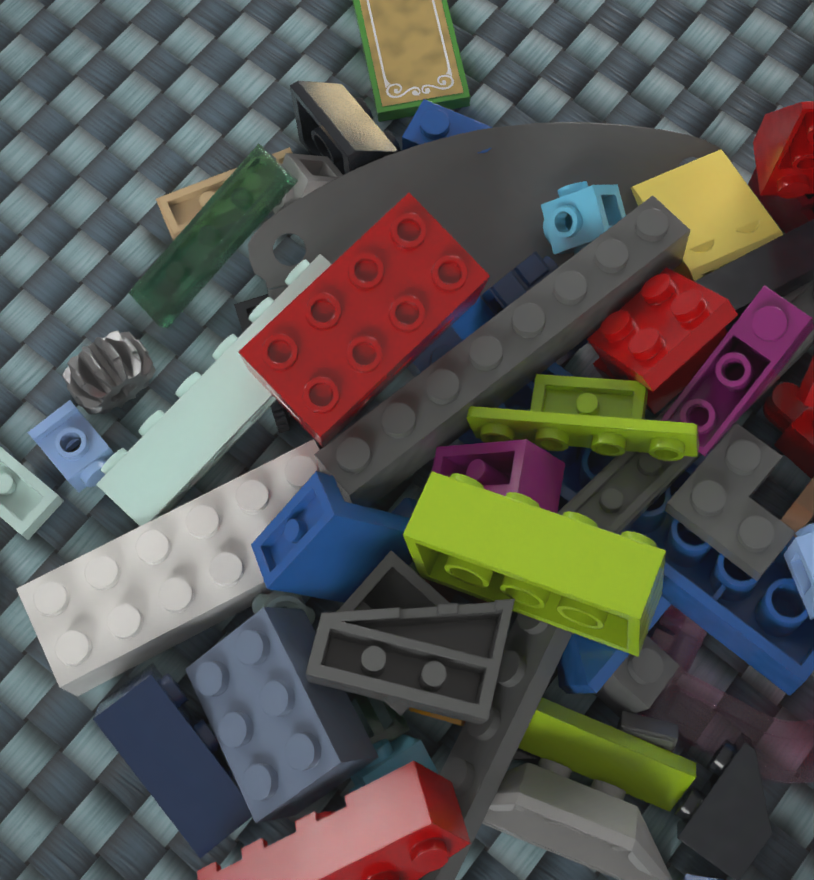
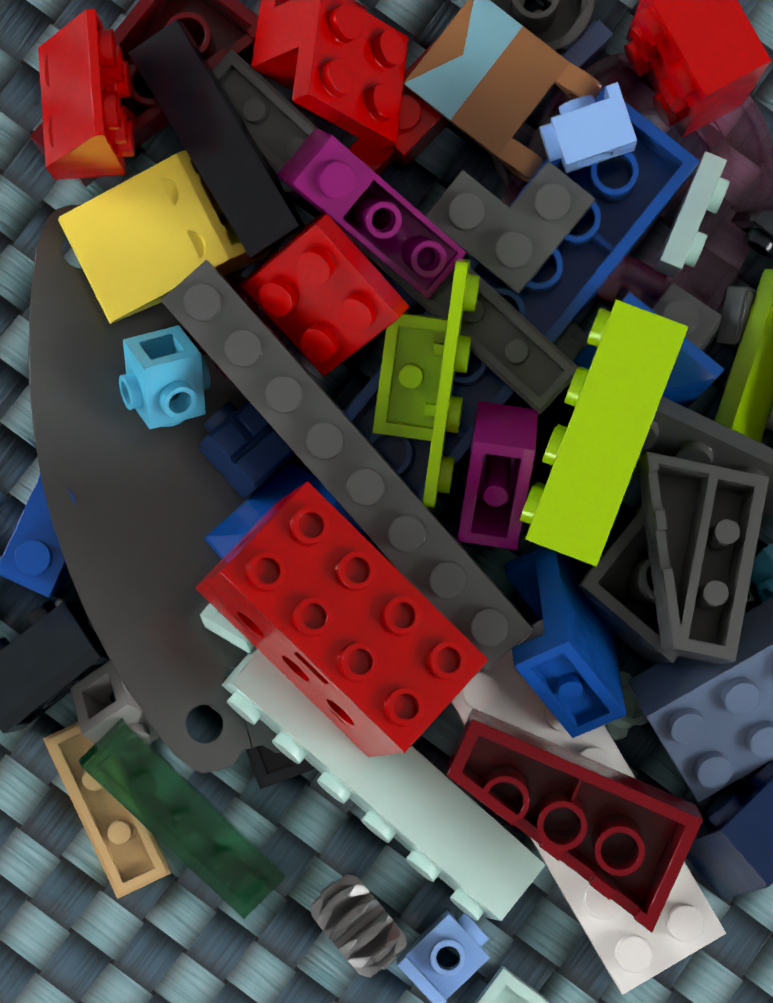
camera: 95 degrees left, 15 degrees up
none -> dark red wedge [447,708,703,933]
none -> light aqua plate [653,151,730,278]

